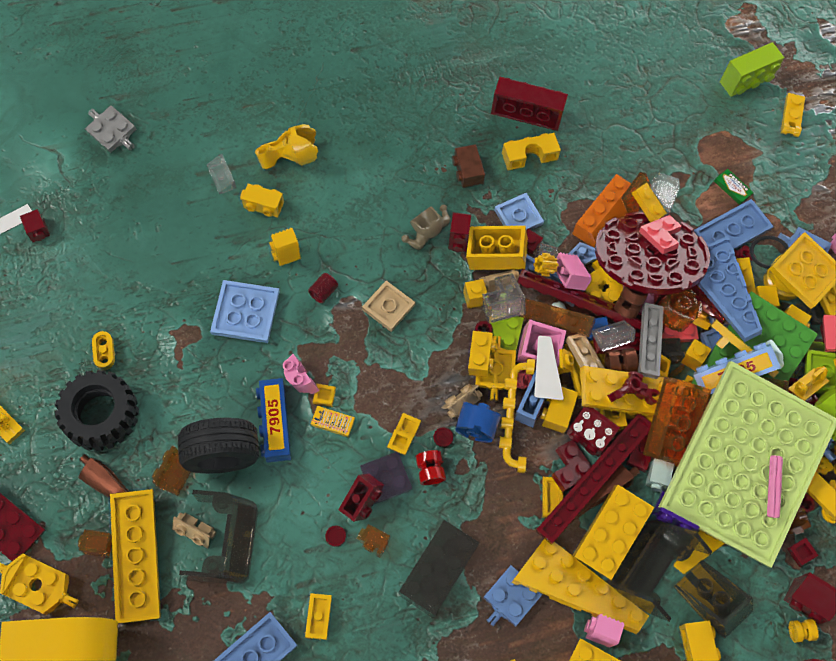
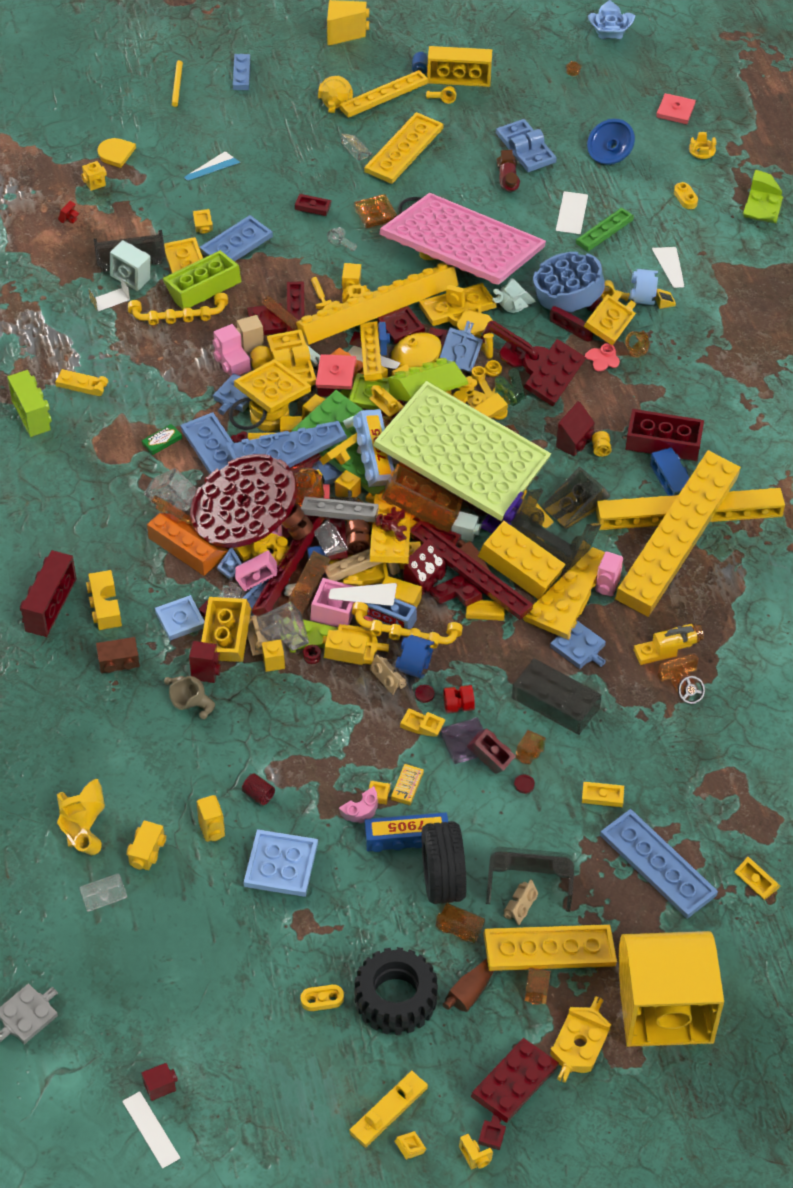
camera: 85 degrees left, 15 degrees down
tan plate [362,281,415,332] -> none
yellow gear [533,253,559,277] -> none
yellow plate [632,183,667,223] -> none
coral plate [639,215,682,254] -> none
bright pink axle [767,455,783,518] -> none
dark red plate [787,538,819,567] -> none

